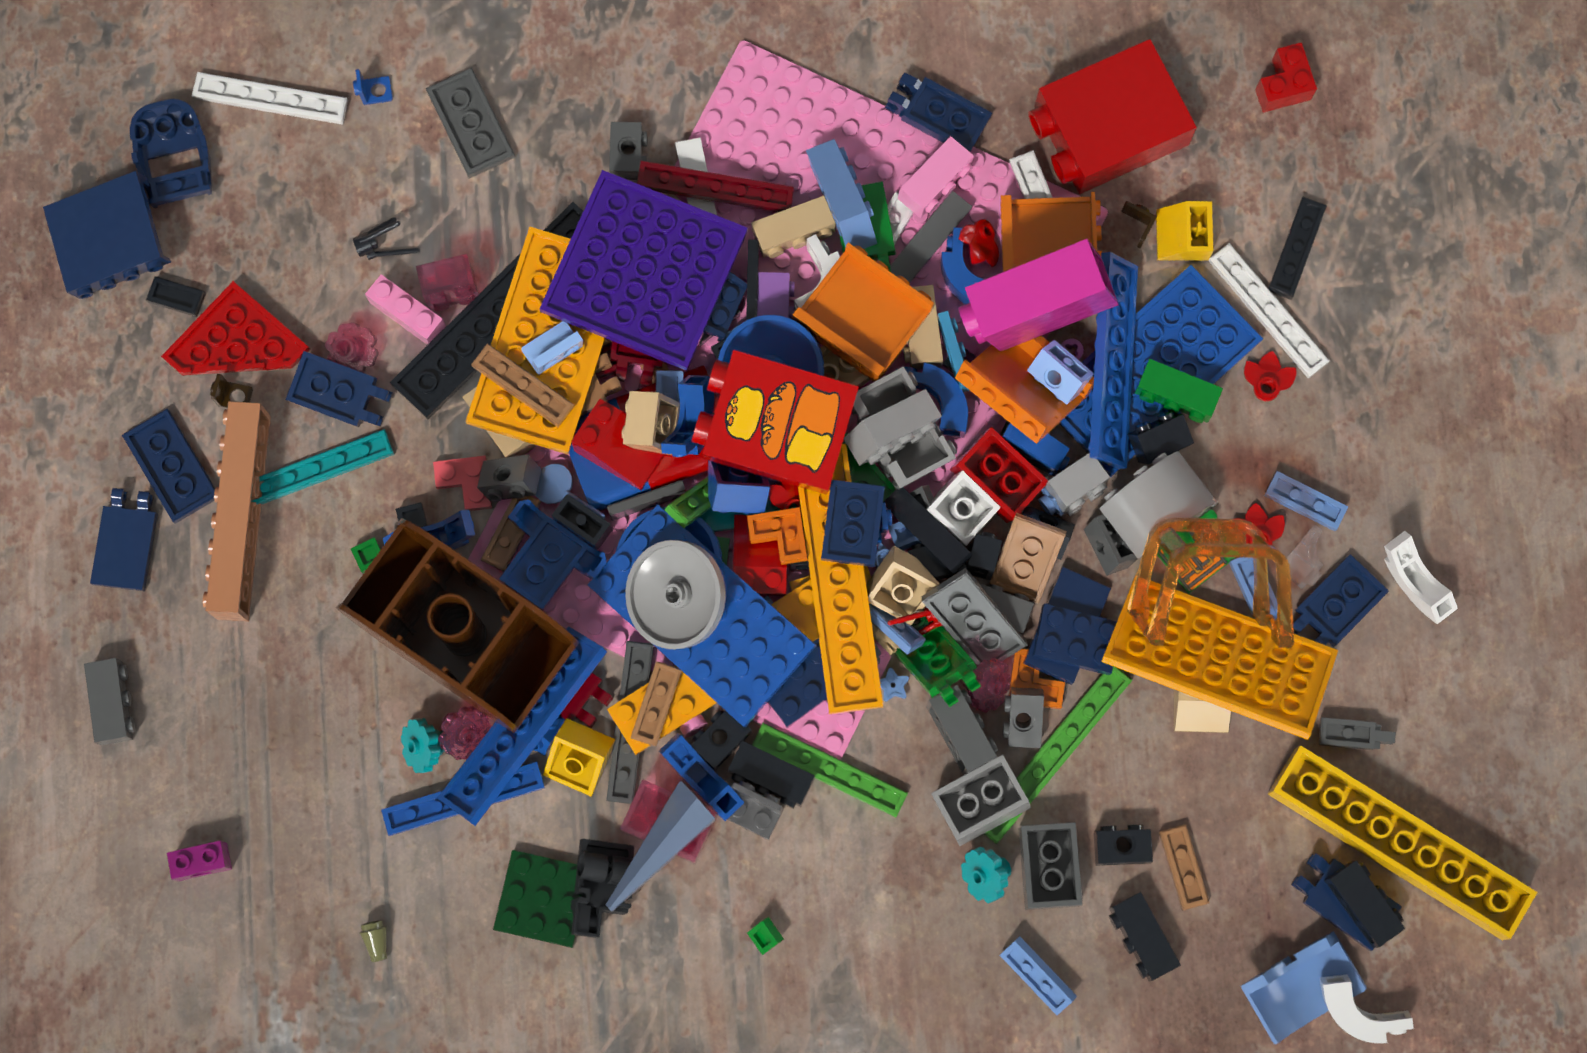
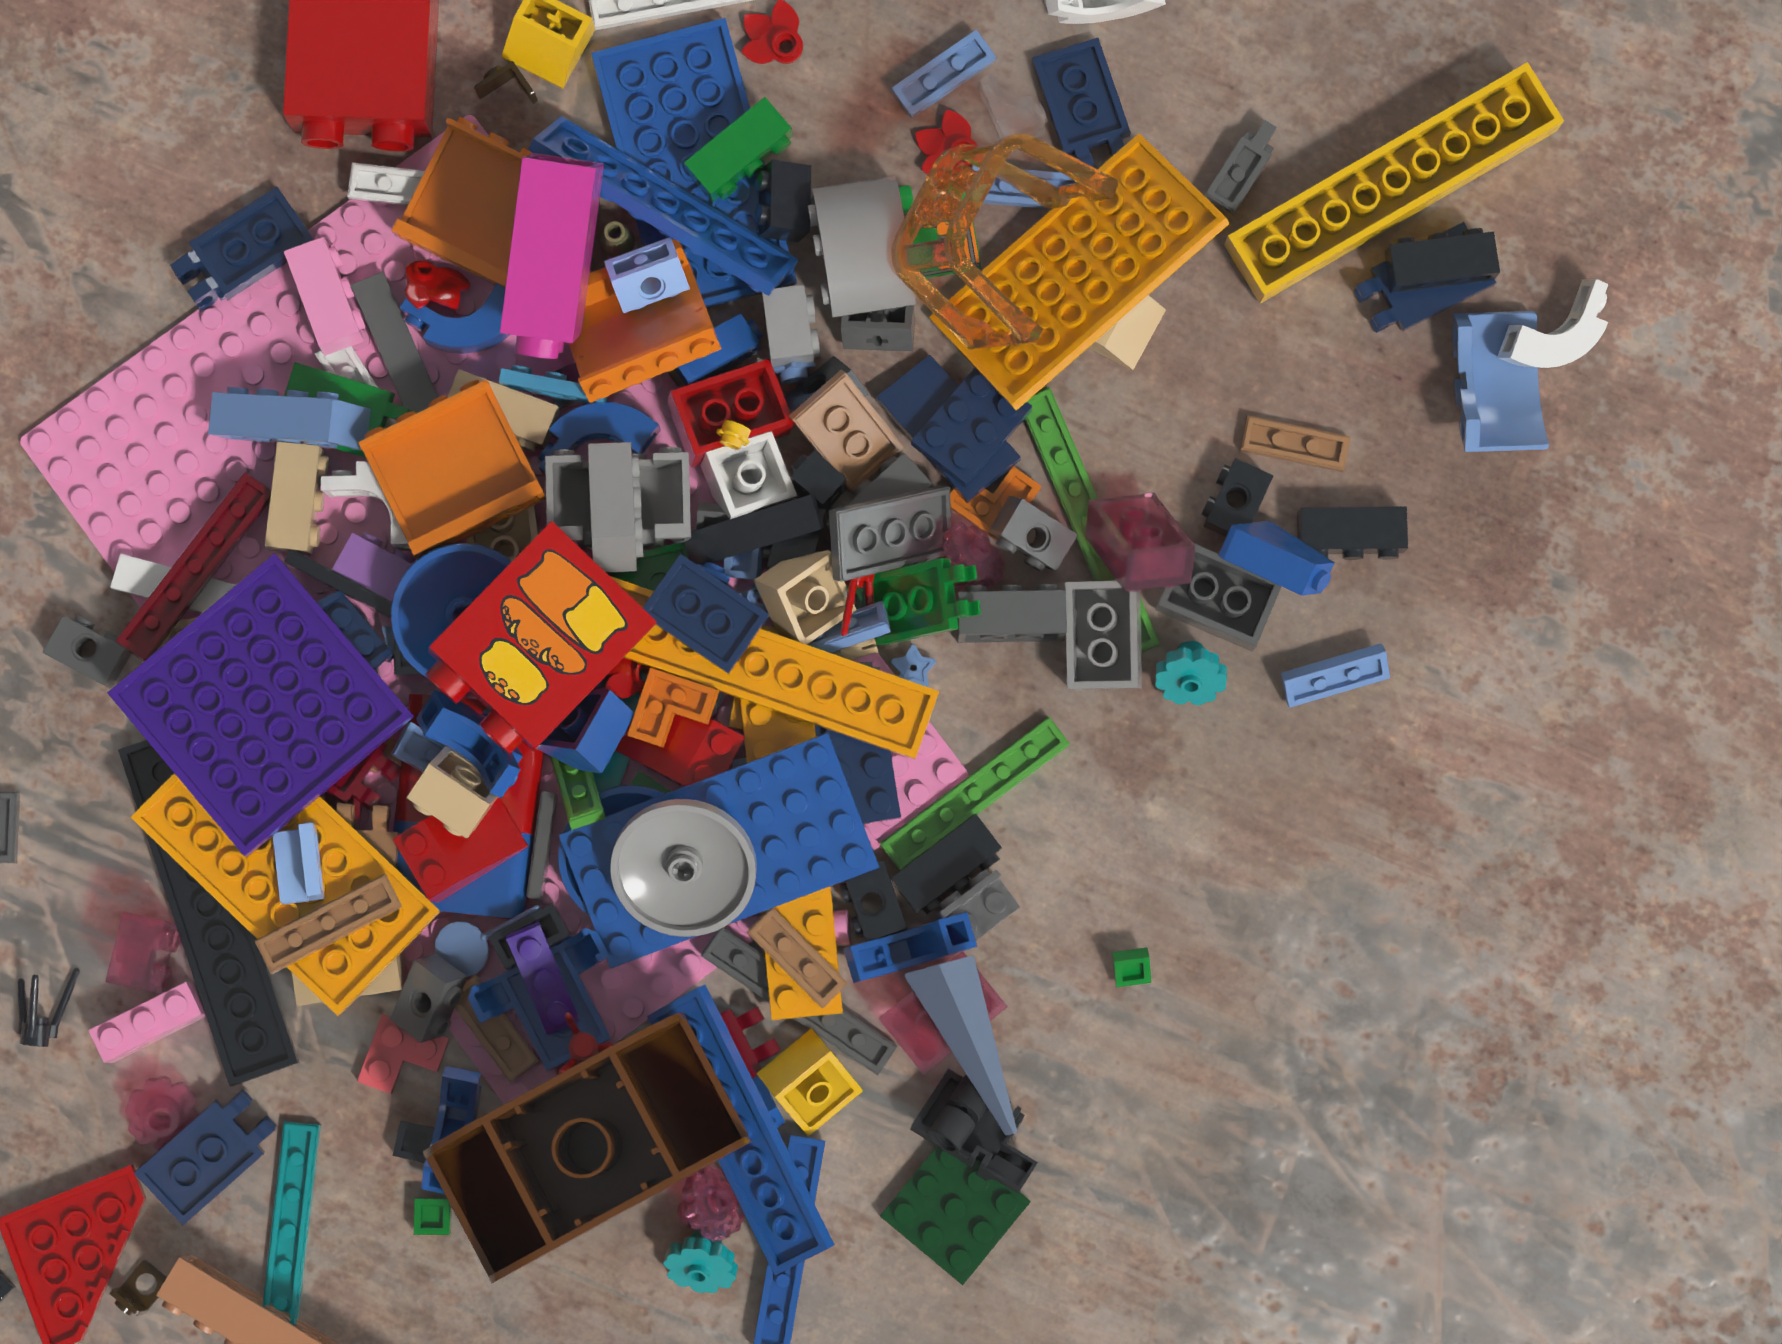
camera: 65 degrees left, 5 degrees up
none -> dark purple plate [505,921,580,1035]
none -> red plant [558,1013,614,1074]
none -> olive cone [600,221,635,258]
none -> yellow plate [716,420,751,450]
none -> clear pink brick [1085,493,1195,592]
none -> blue slope [1218,521,1335,596]

